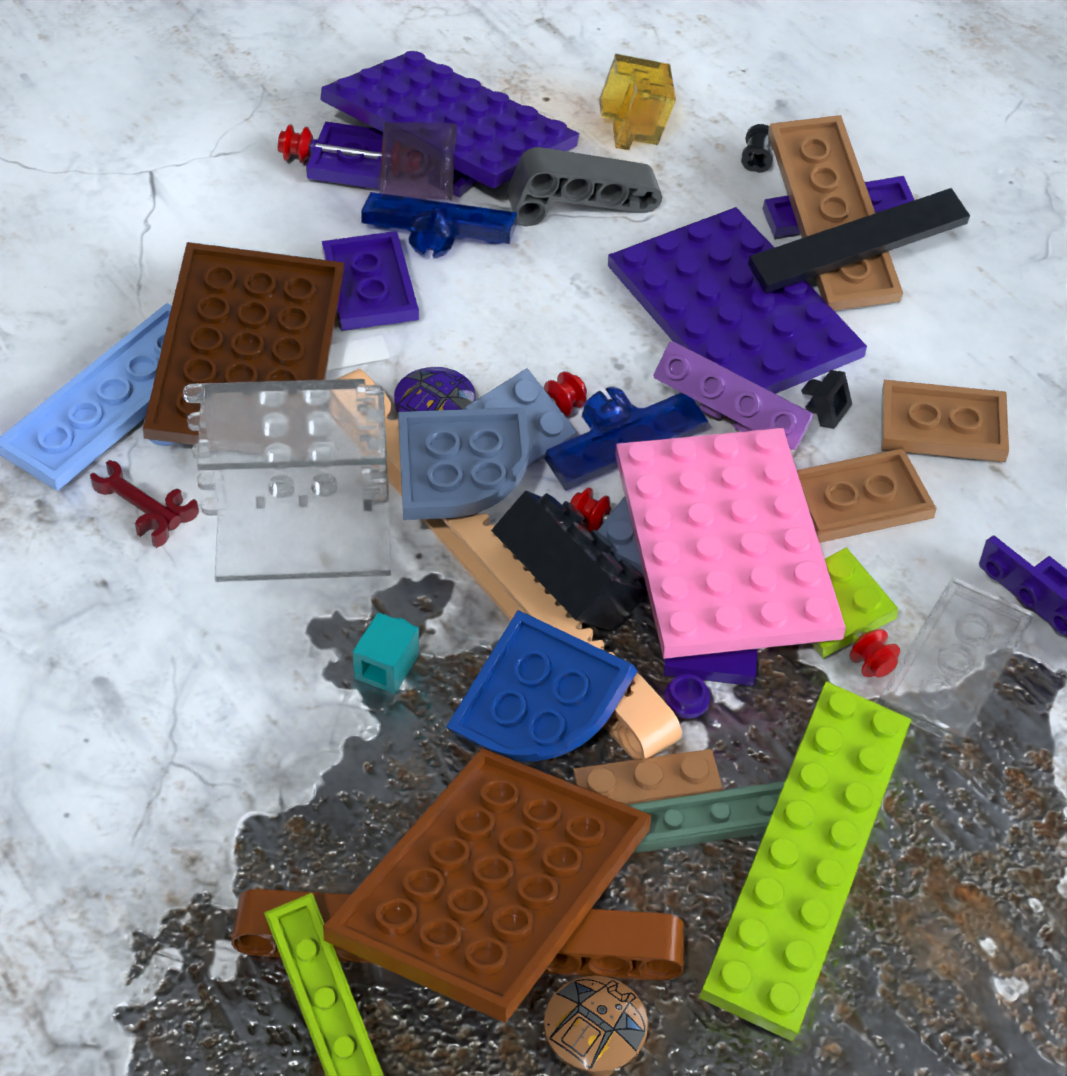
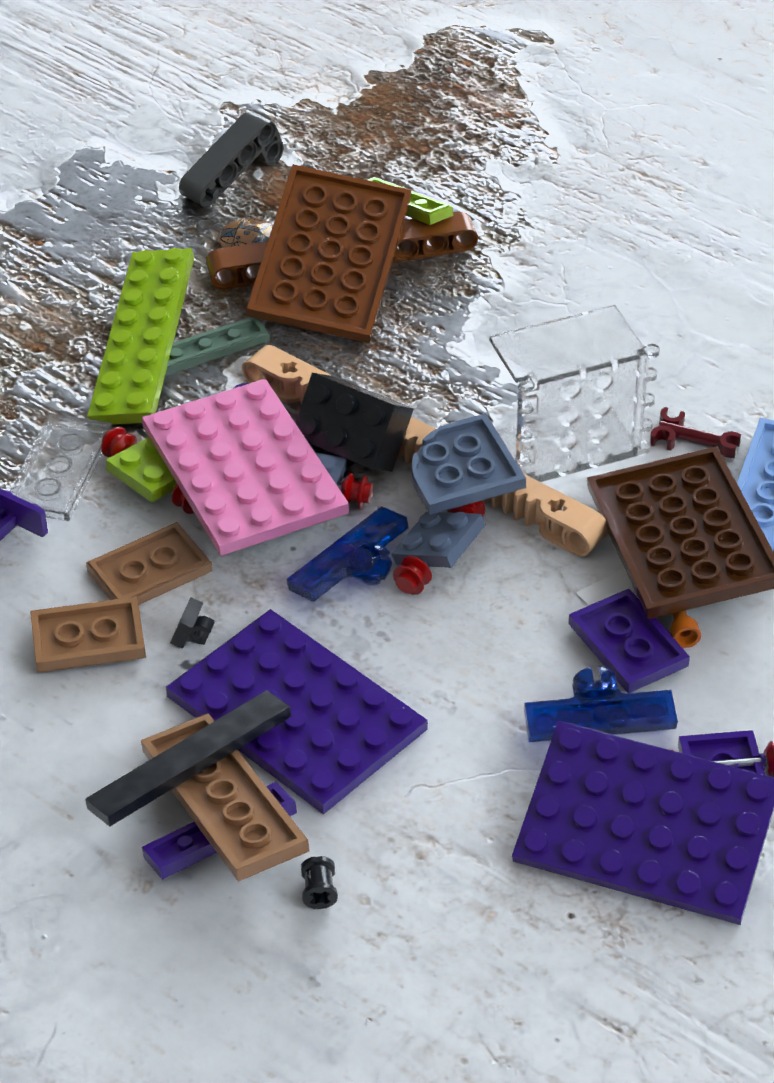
camera: 165 degrees right, 5 degrees down
teal brick [352,612,420,694] -> none
clear purple tile [379,122,457,201] -> none
dish [394,367,476,413] -> none
blue plate [446,610,637,762] -> none
dark grey beam [507,147,663,227] -> none
medium nougat plate [573,749,723,805] -> none
clear yellow plate [599,53,676,150] -> none
medium lavender bracket [653,341,813,450] -> none

